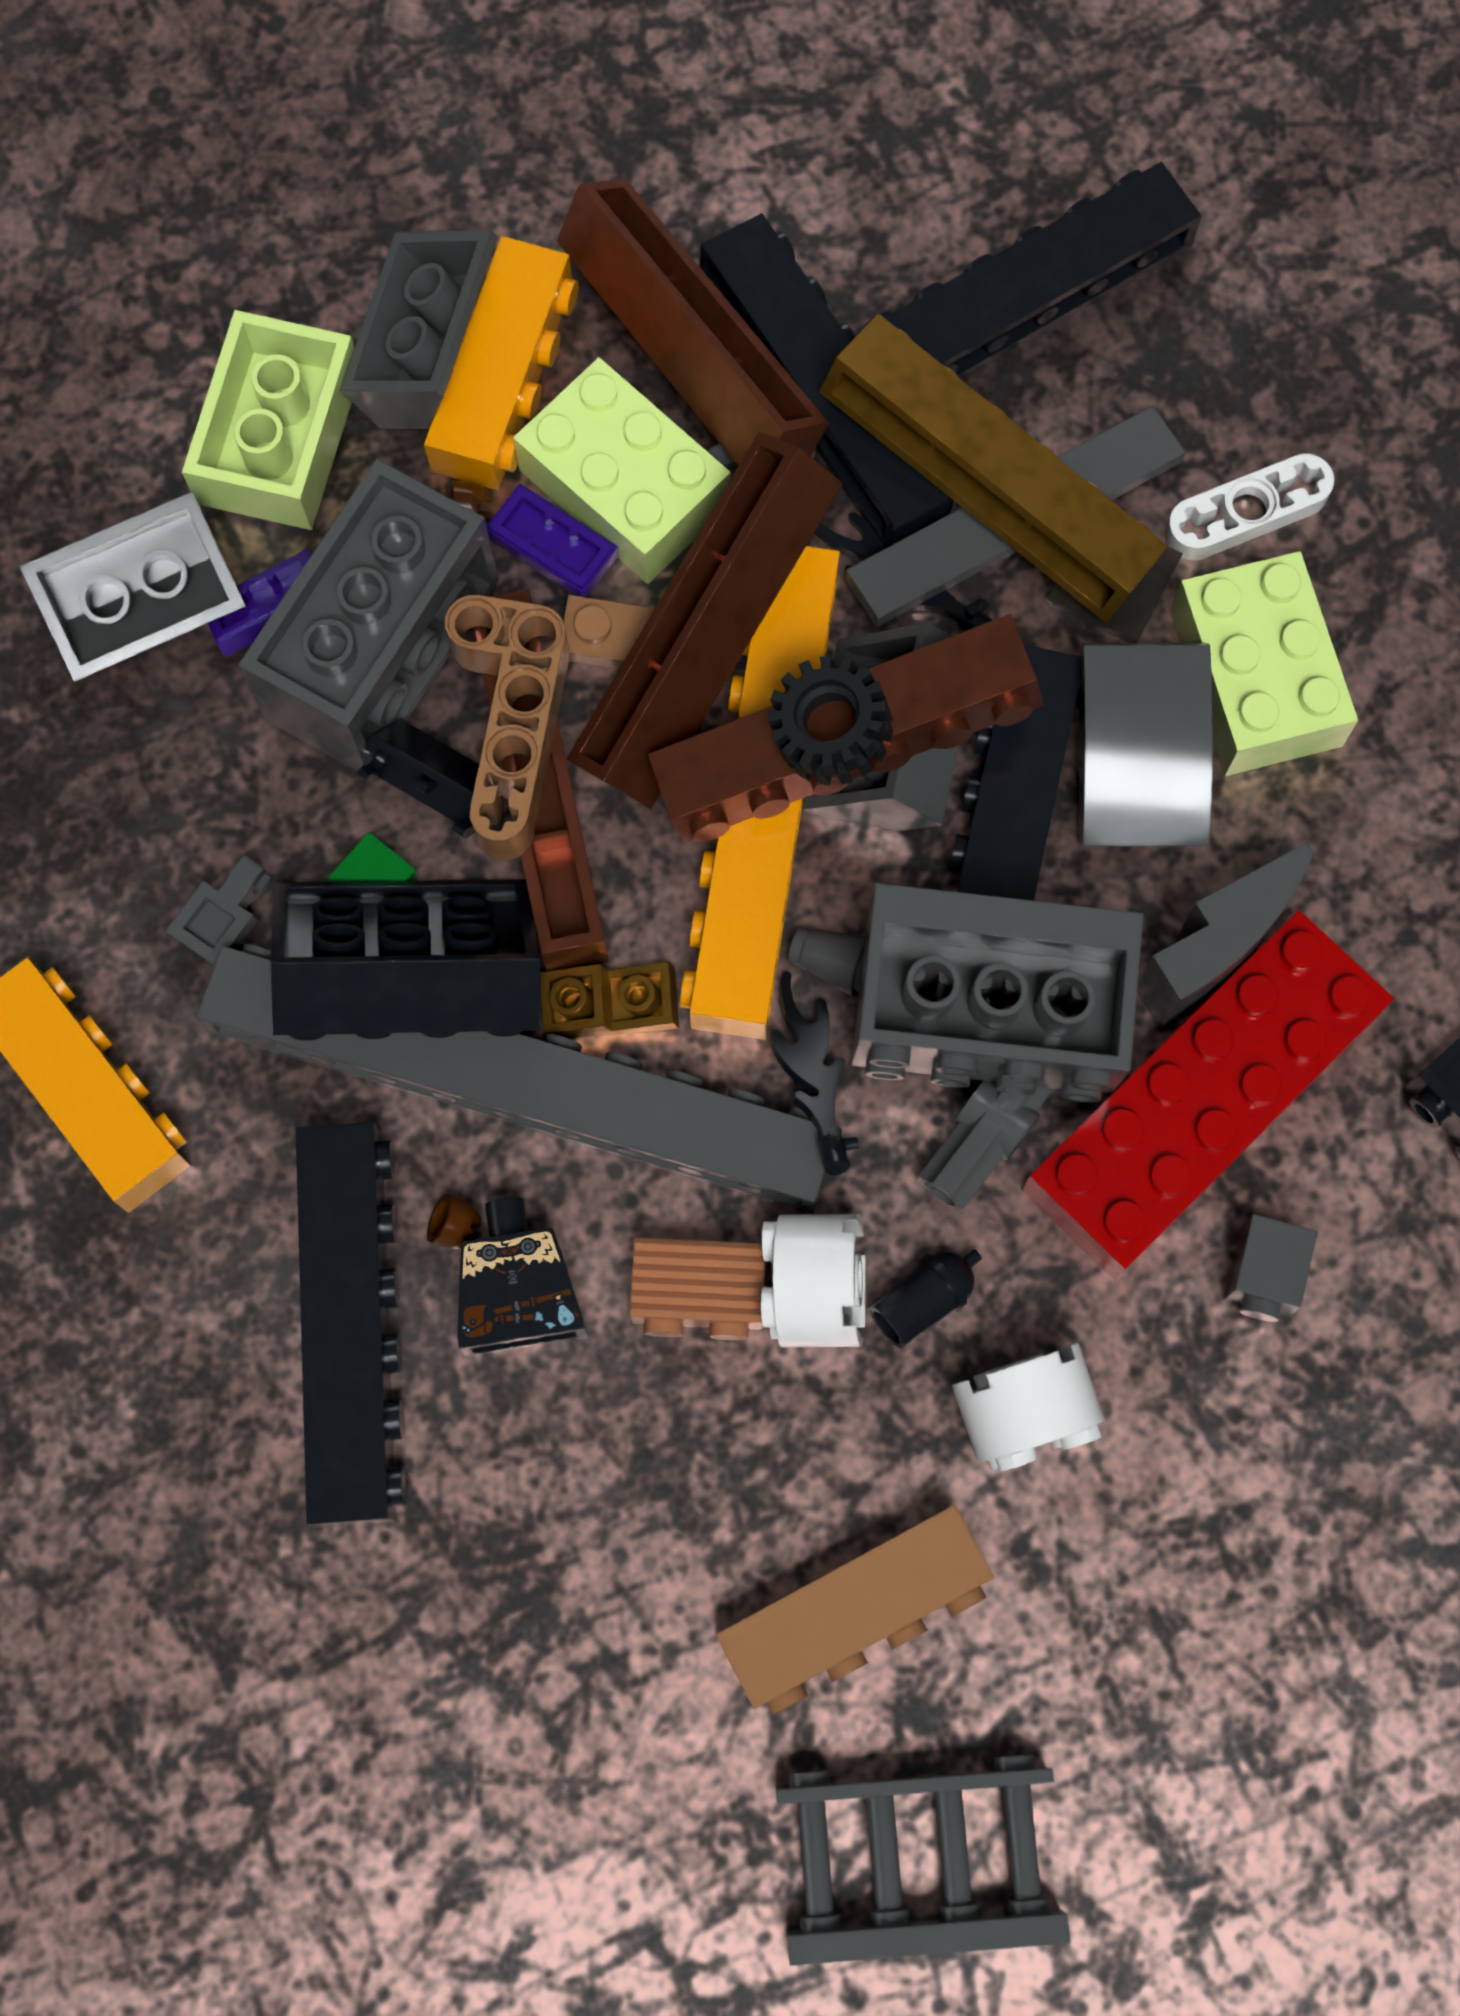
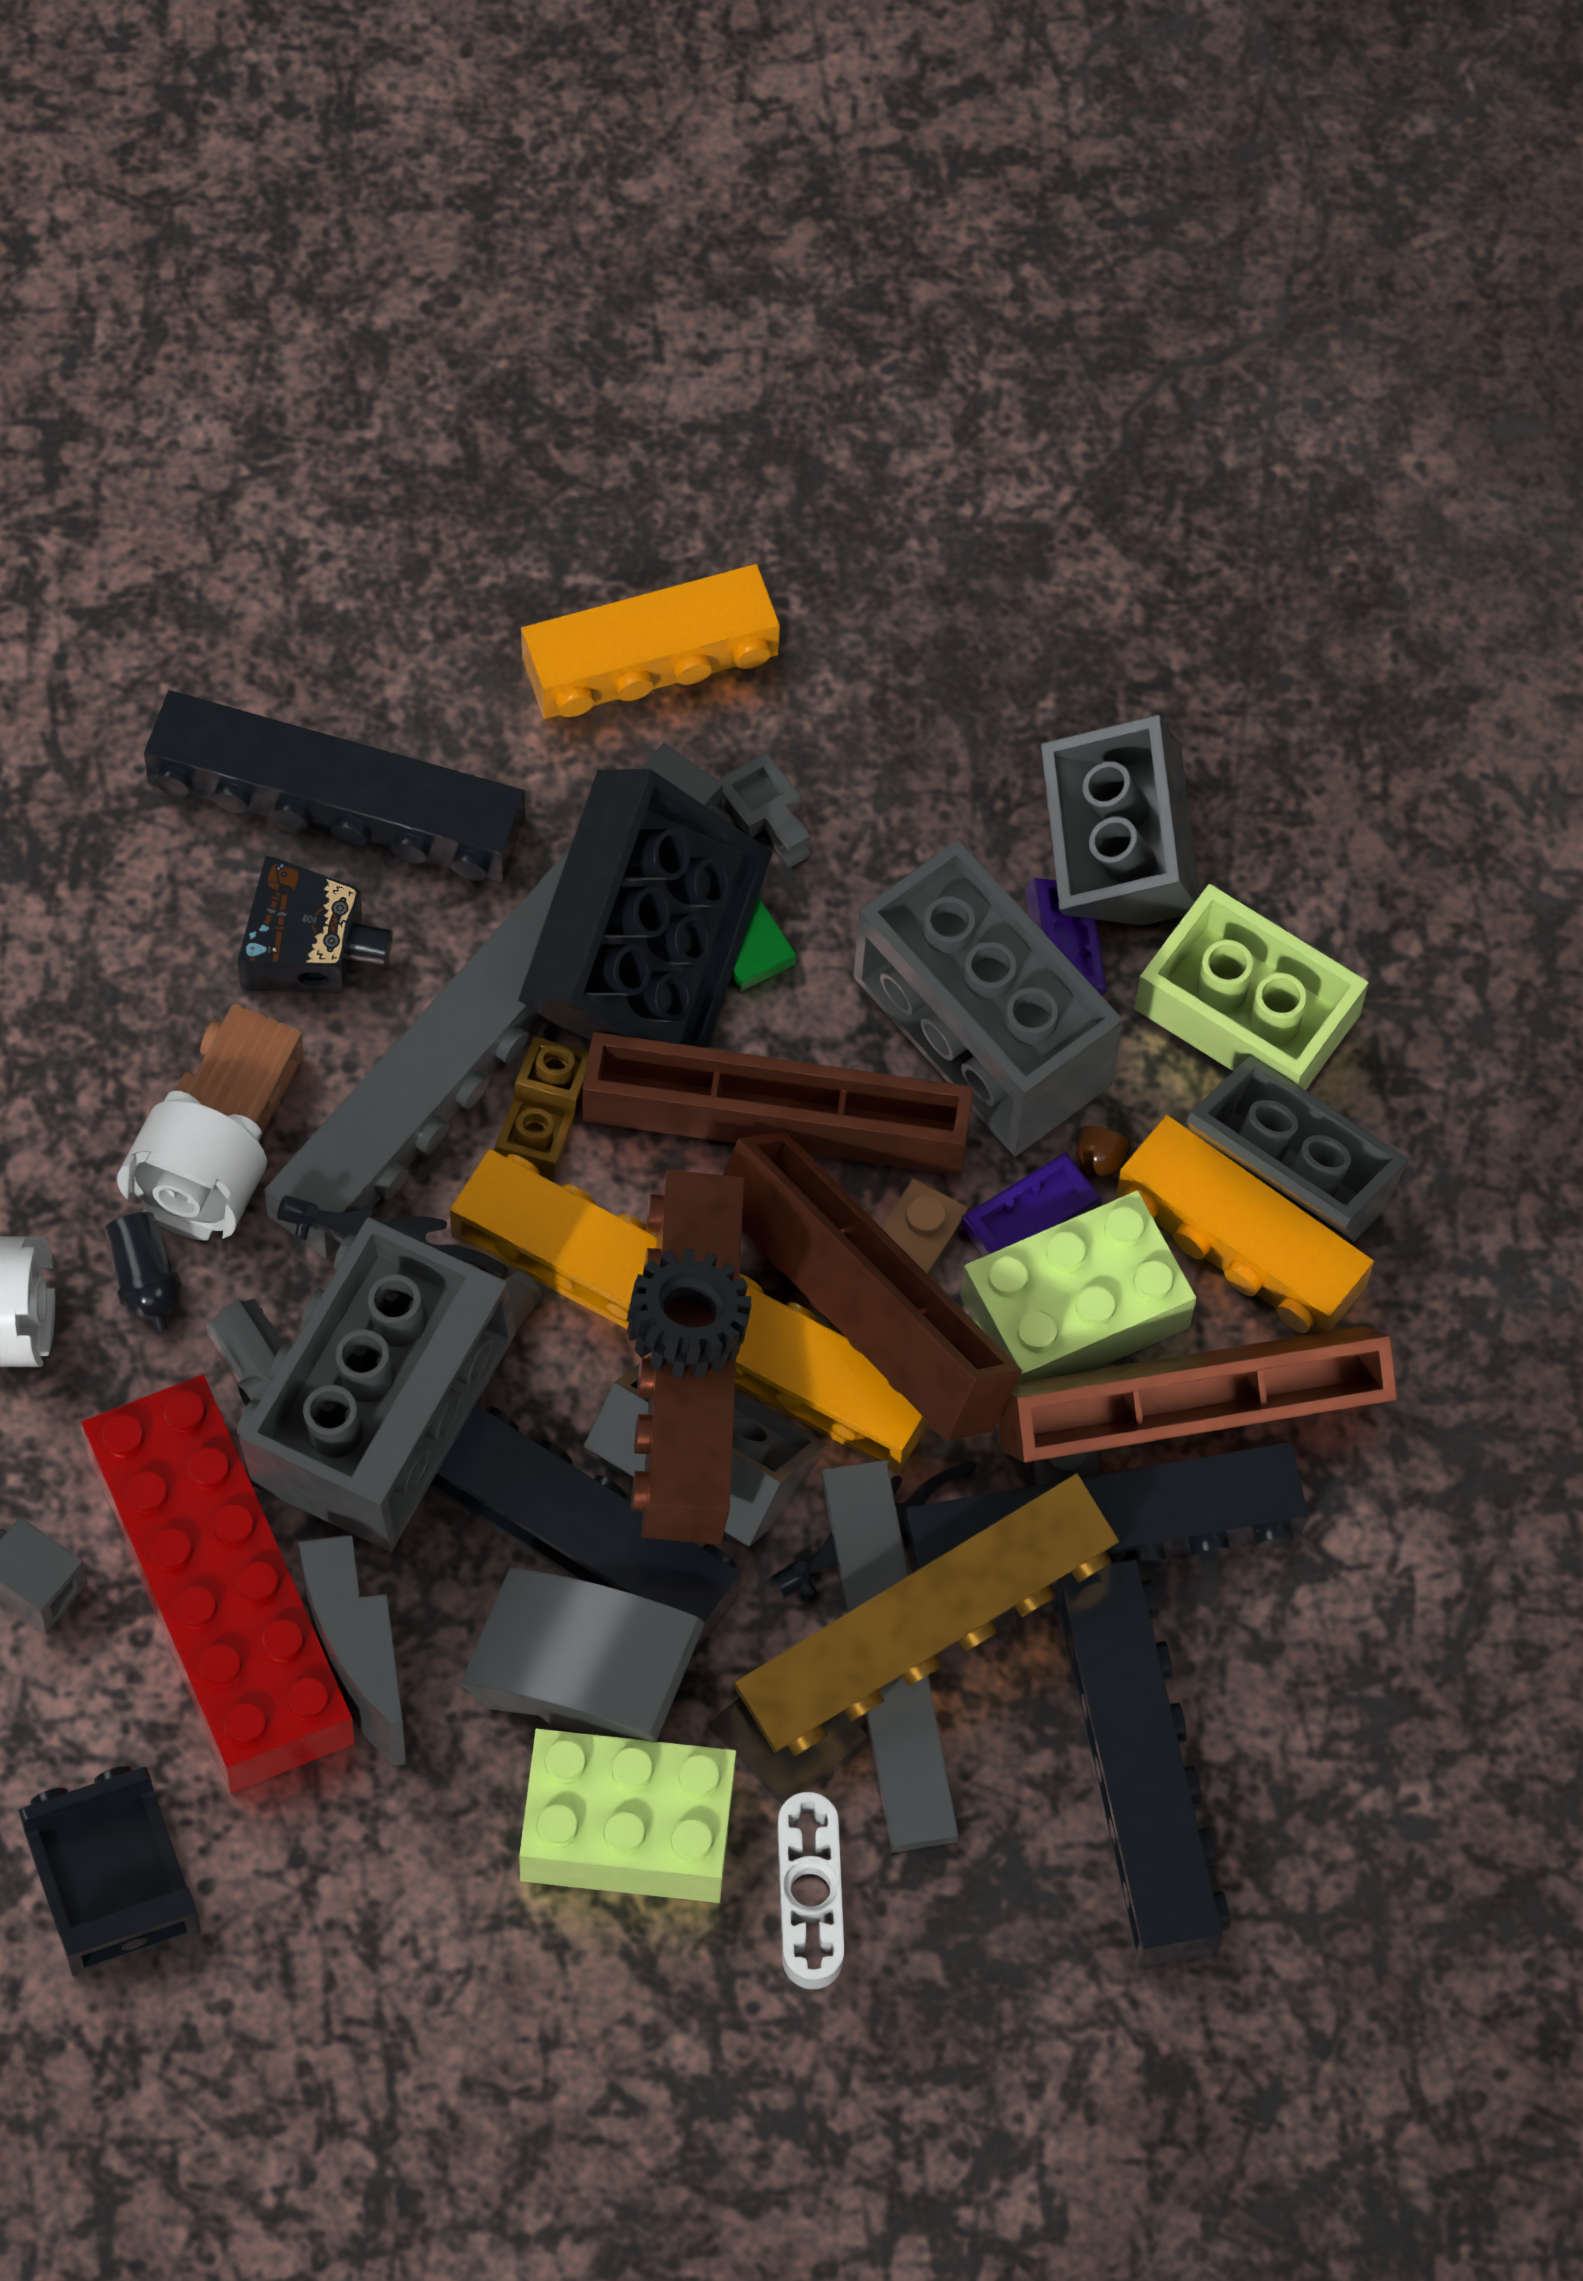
camera: 105 degrees right, 10 degrees down
black hinge [357,719,479,838] -> none
reddish brown hinge [427,1193,482,1250] -> none
medium nougat beam [445,595,569,860] -> none

